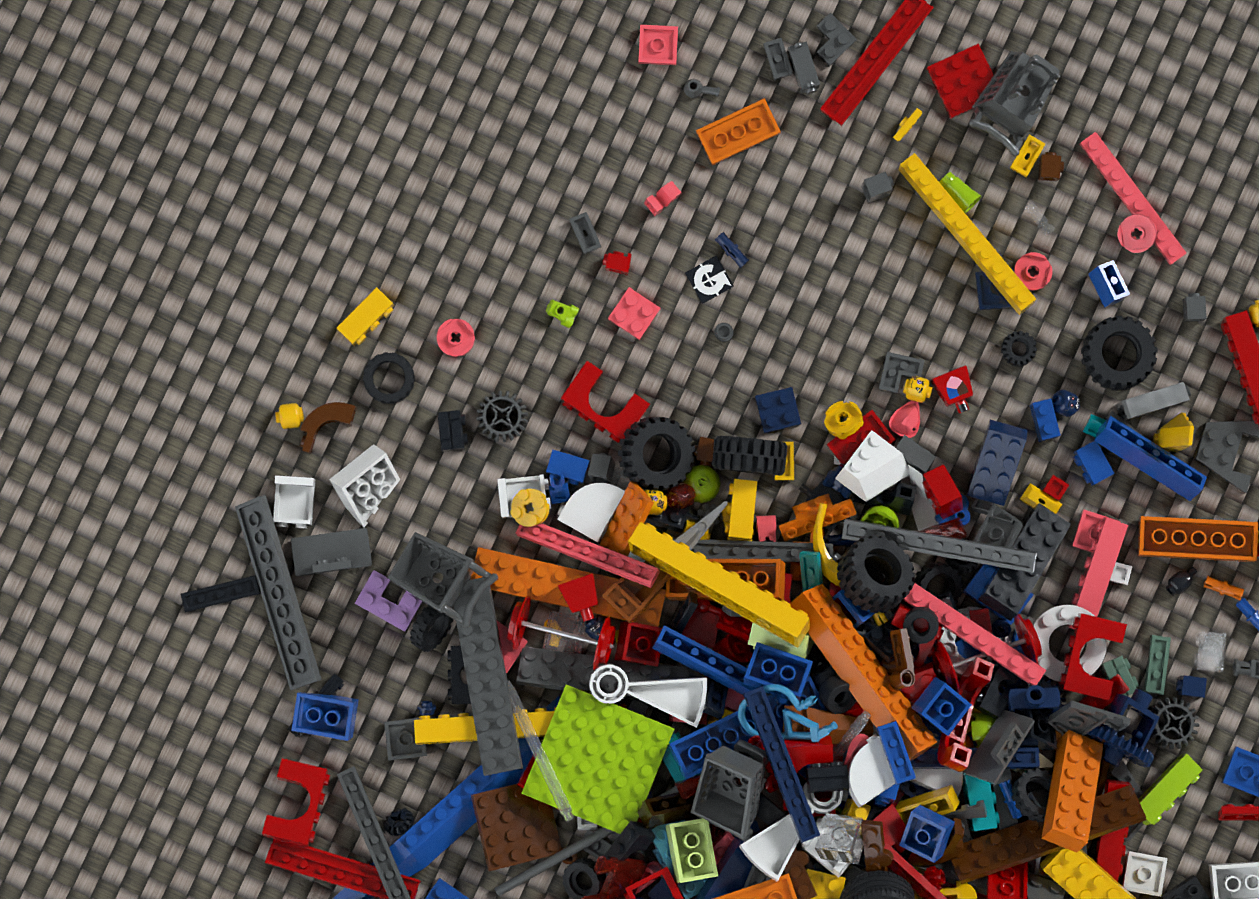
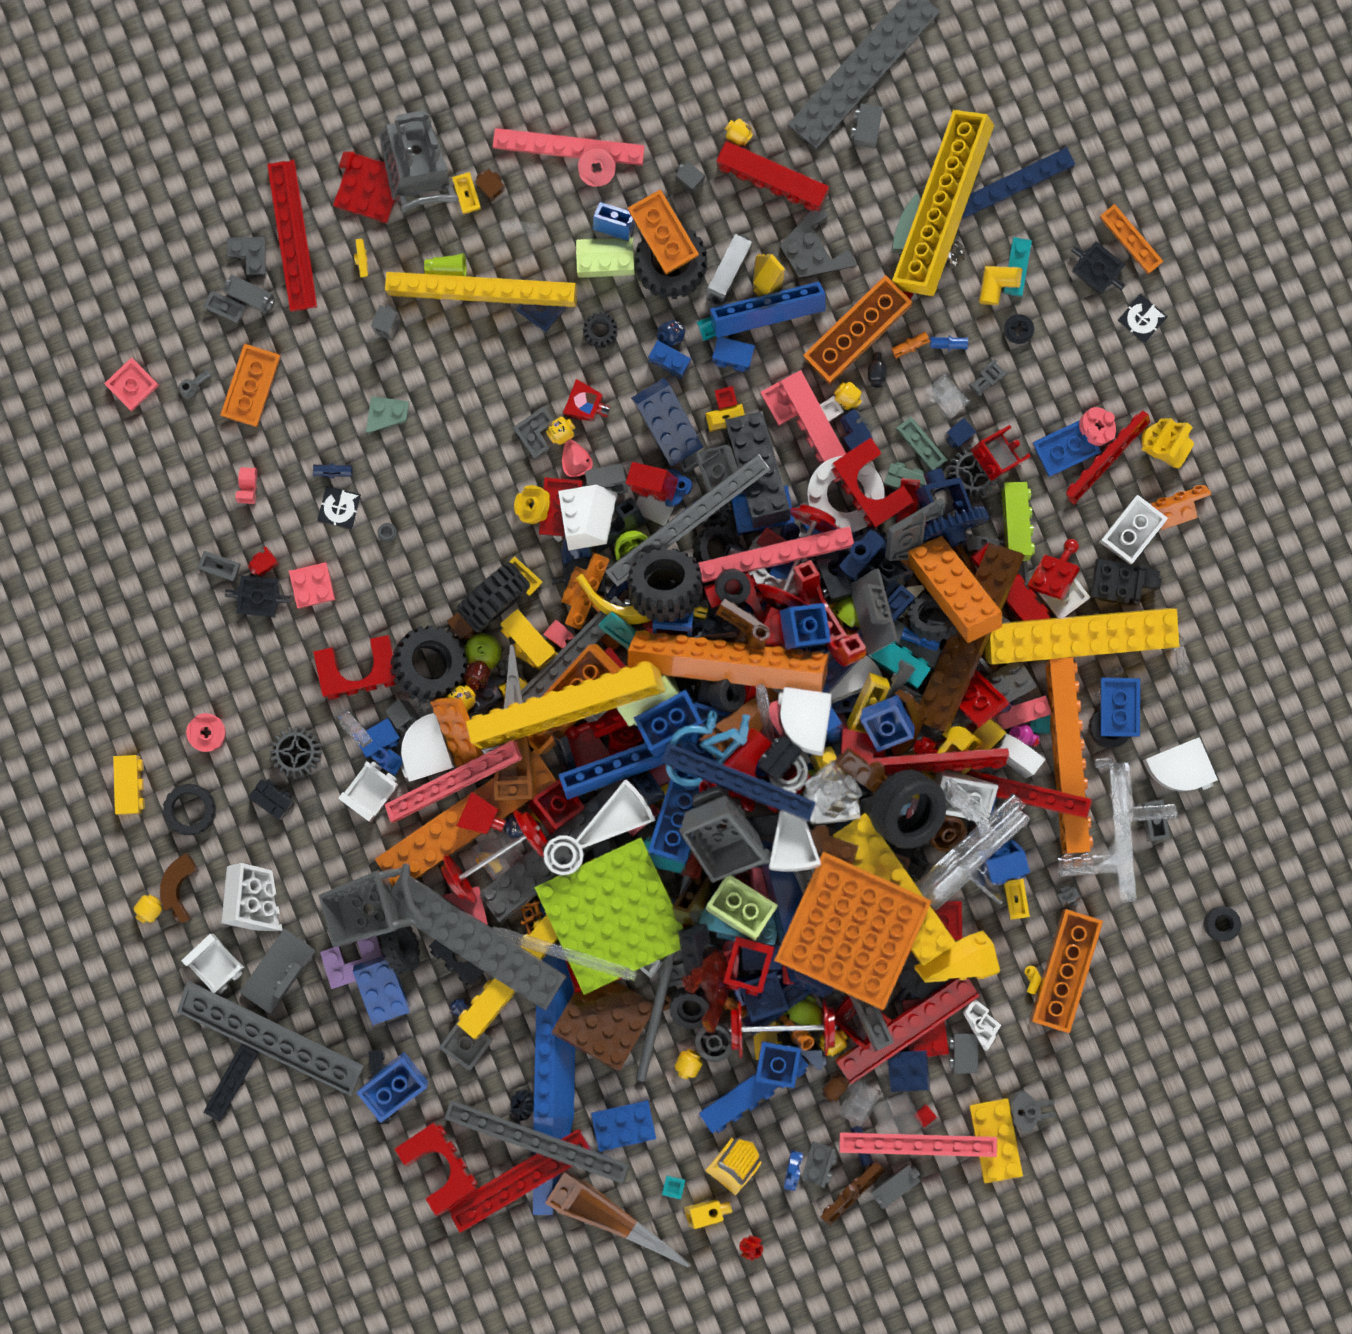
camera: 40 degrees left, 0 degrees up
yellow plate [510,488,550,527] -> none
lime plate [546,300,579,328] -> none
dark blue plate [755,387,801,433] -> none
blue plate [877,721,916,785] -> none
white sticker [908,465,926,499] -> none
clear red plate [923,517,967,539] -> none
coral plate [1014,252,1052,291] -> none
none -> black plate [225,575,291,618]
none -> clear piece [338,710,373,748]
none -> red piece [339,151,354,168]
none -> blue brick [353,955,410,1025]
none -> sand green wing [366,396,410,434]
none -> orange piece [520,900,544,935]
none -> yellowish green slope [576,237,635,278]
none -> orange plate [627,189,699,274]
none -> yellow head [833,382,862,410]
none -> dark blue plate [840,409,873,463]
none -> red window [970,425,1031,481]
none -> red plate [1027,539,1080,601]

